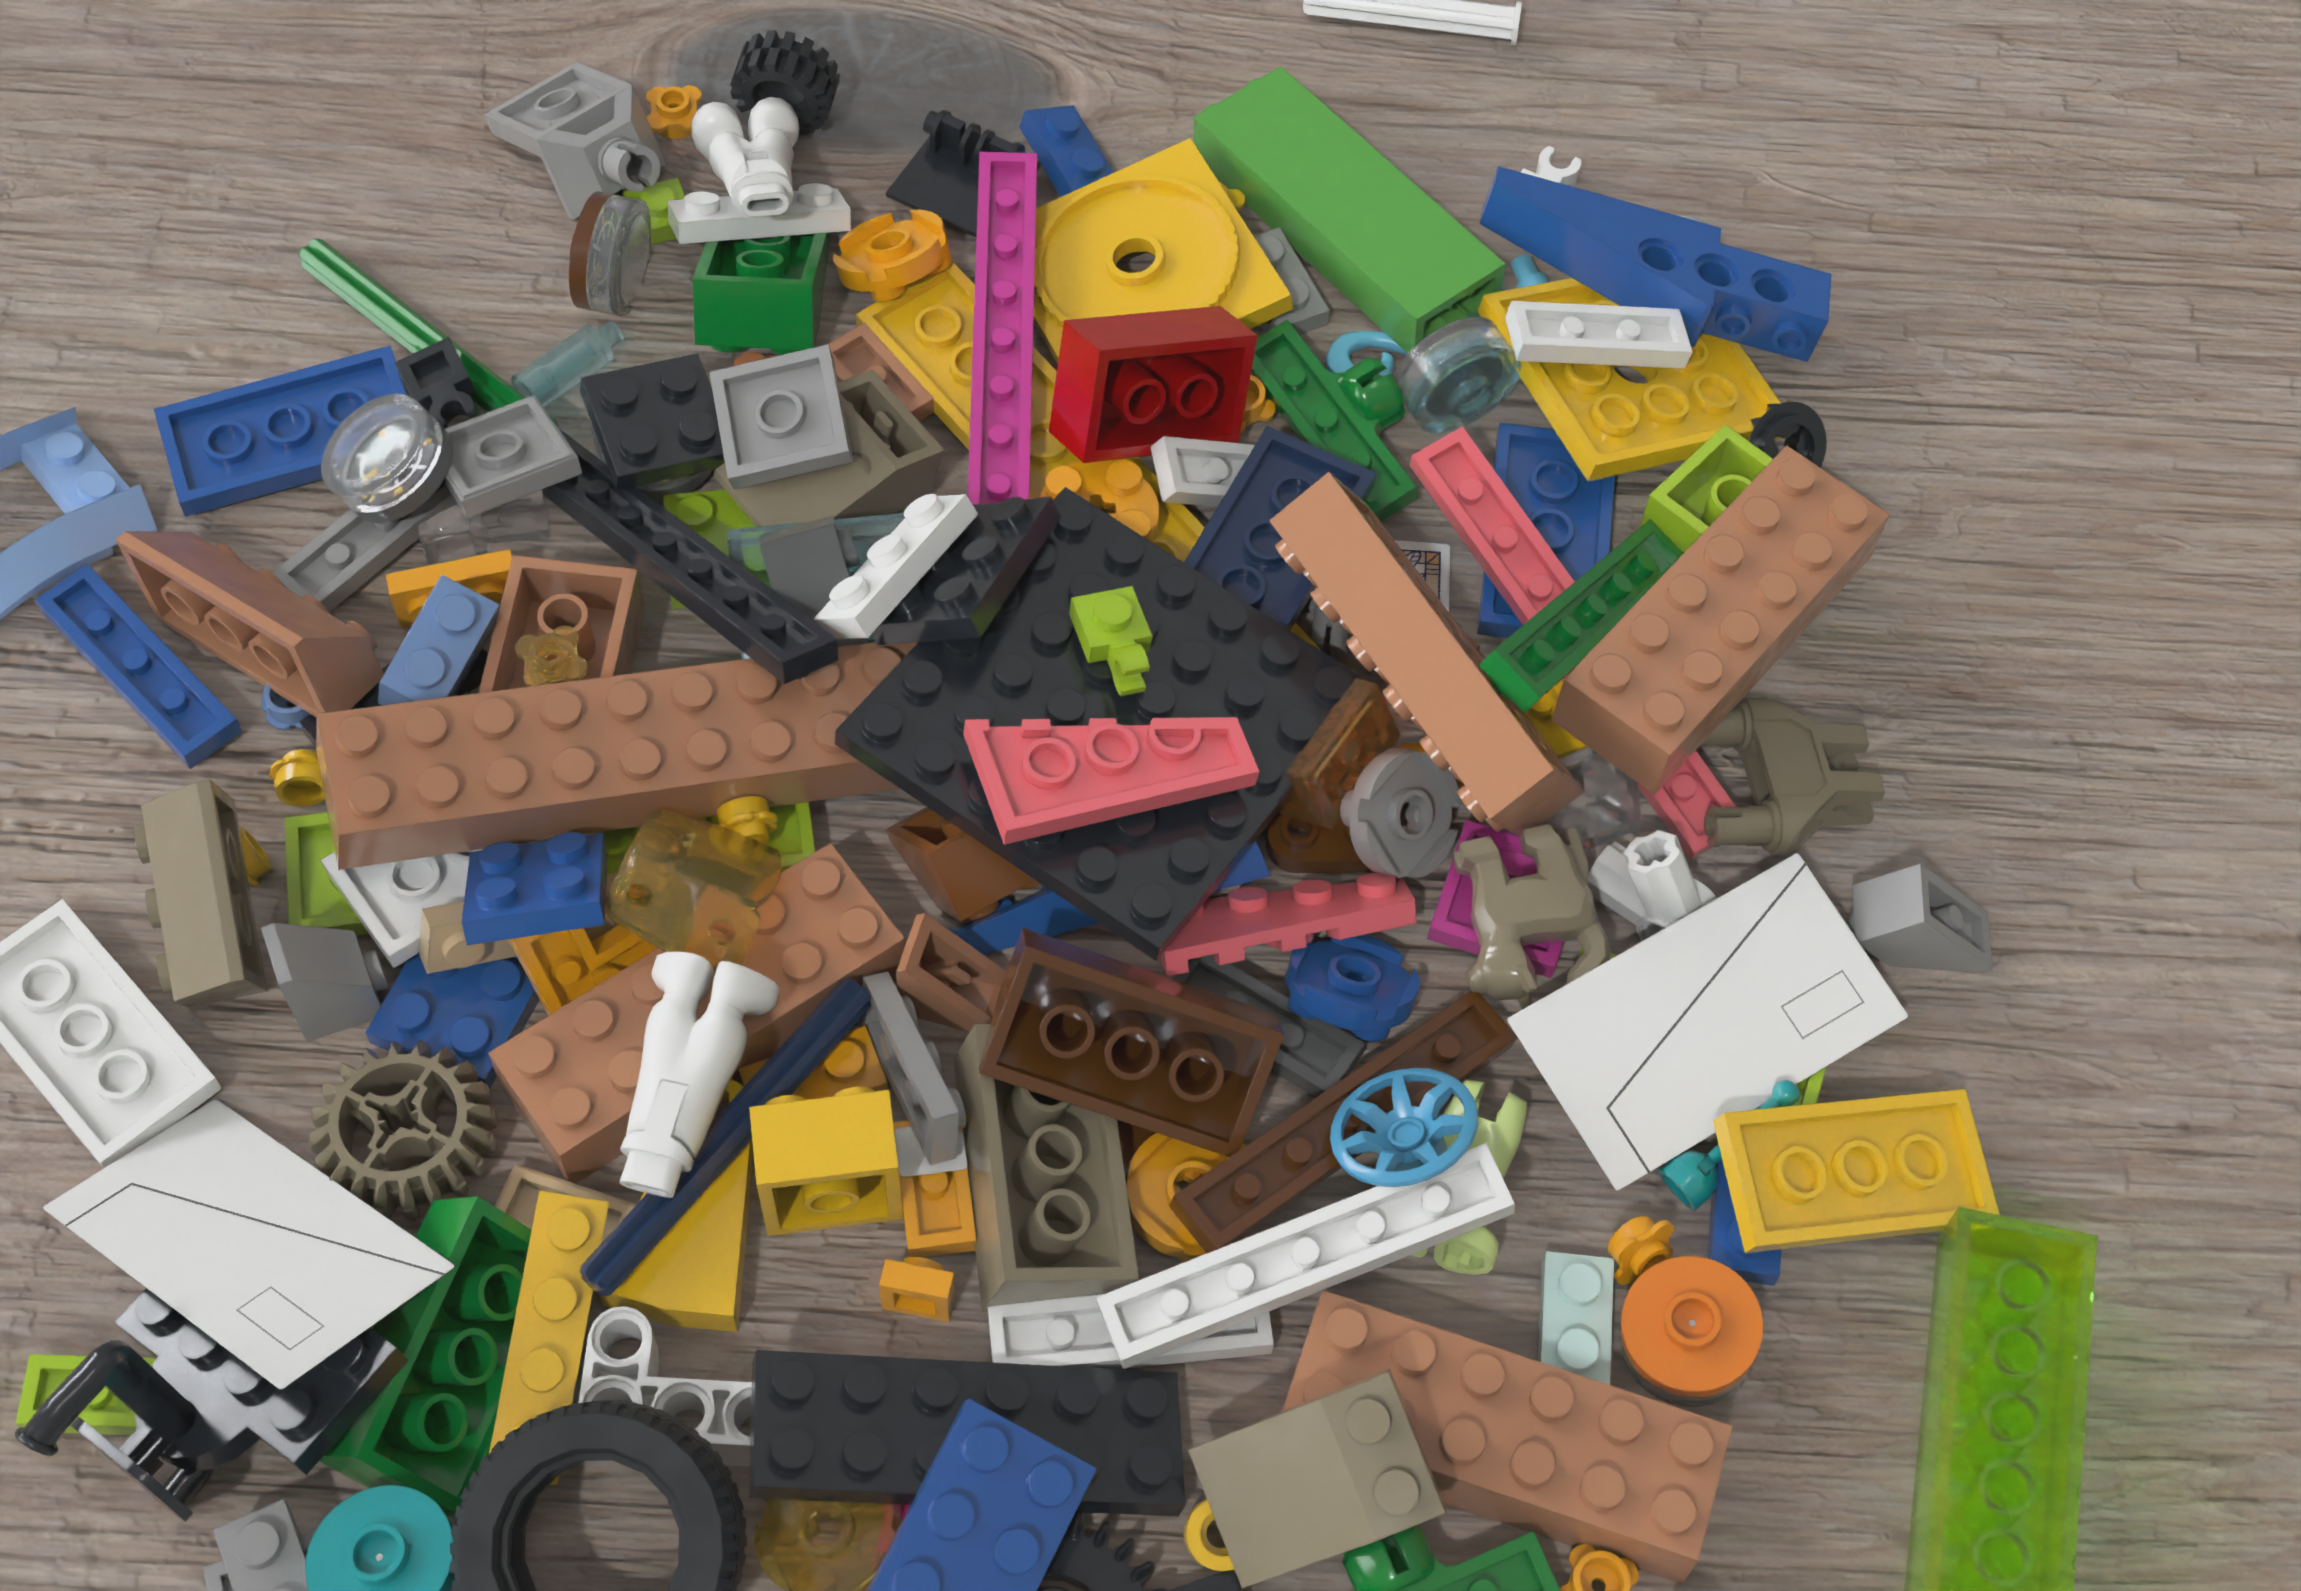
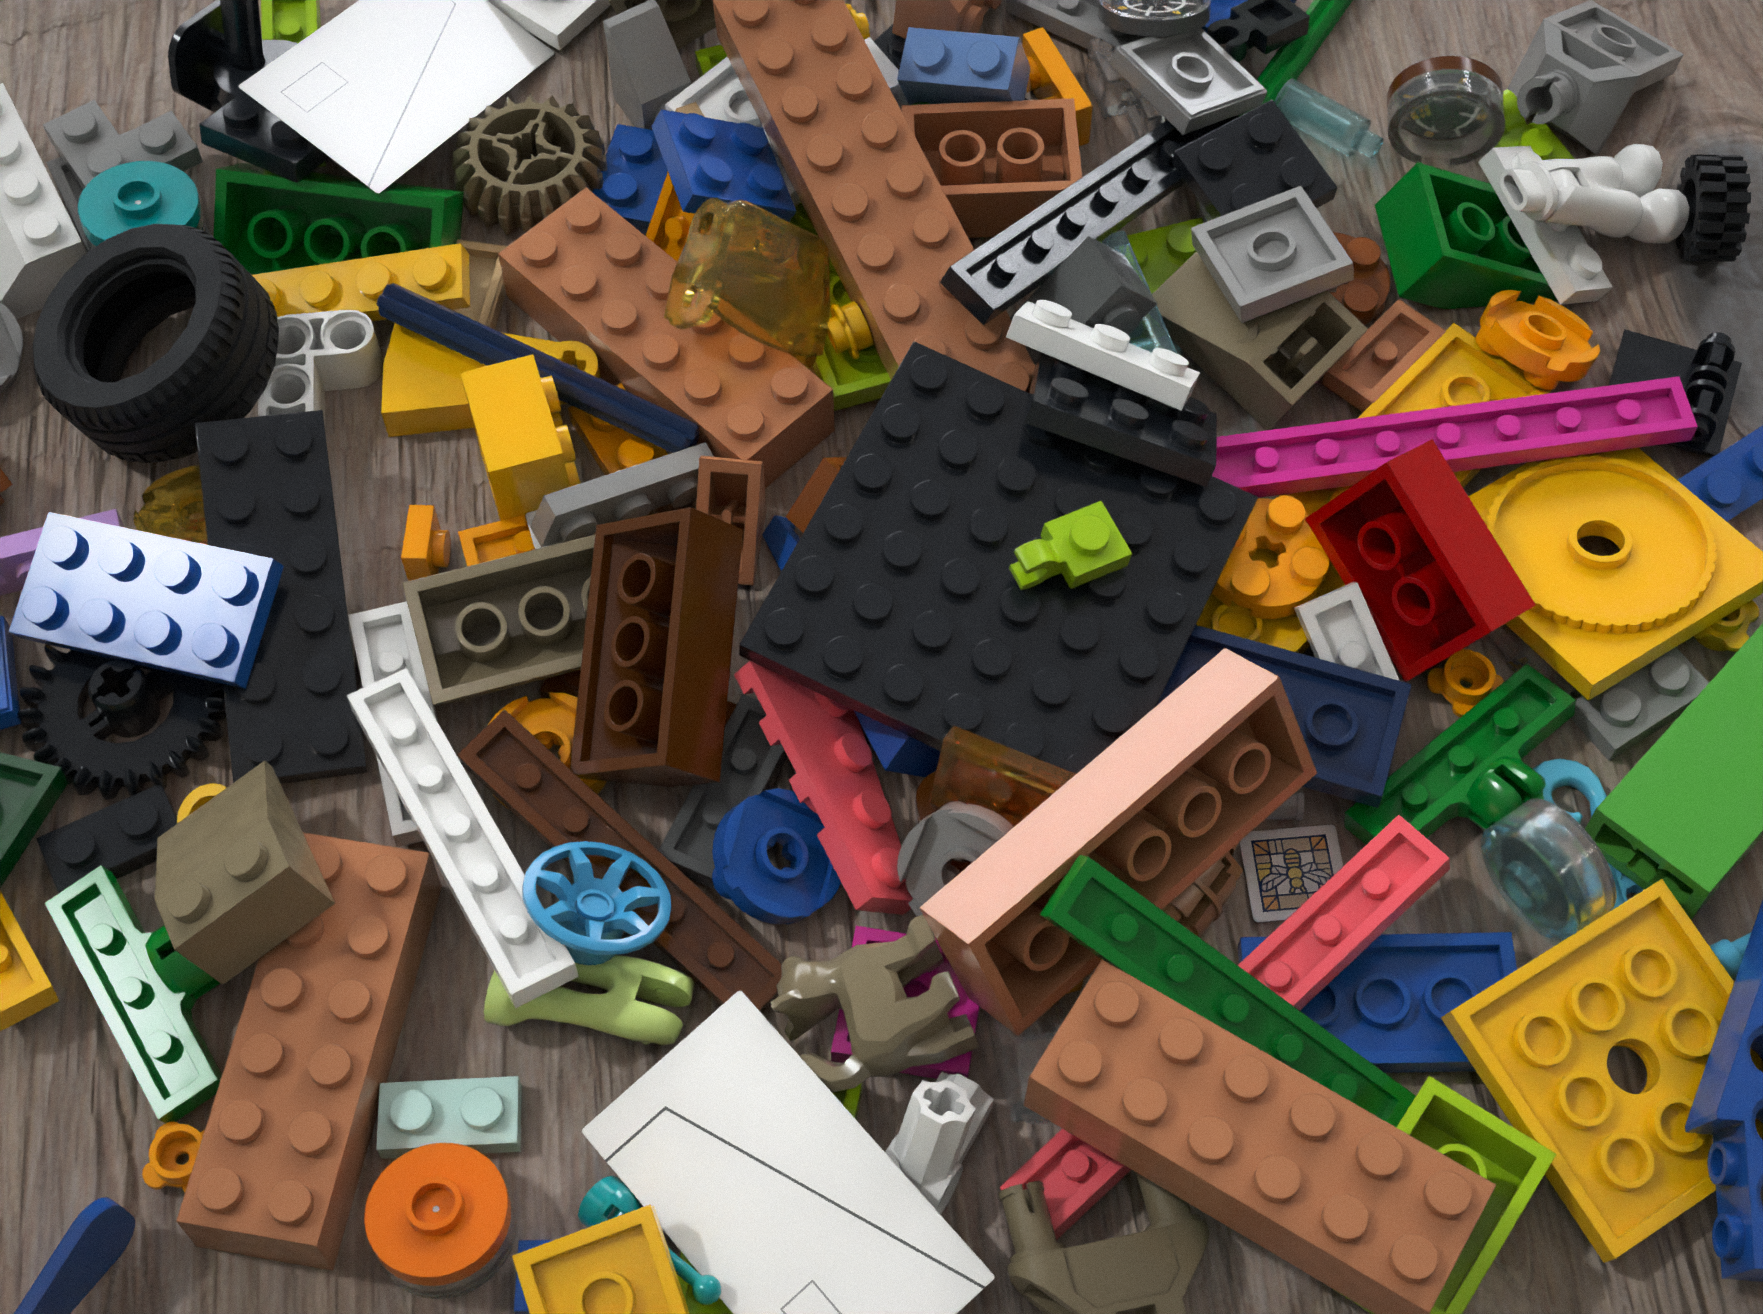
camera: 85 degrees right, 0 degrees up
clear yellow plate [515,626,588,687] -> none
white piece [620,952,780,1198] -> none
light orange plate [646,85,702,139] -> none
coral wing [963,717,1260,845] -> none
white plate [1505,301,1693,369] -> none
light orange plate [1607,1216,1675,1285] -> none
black gear [1747,400,1827,468] -> none

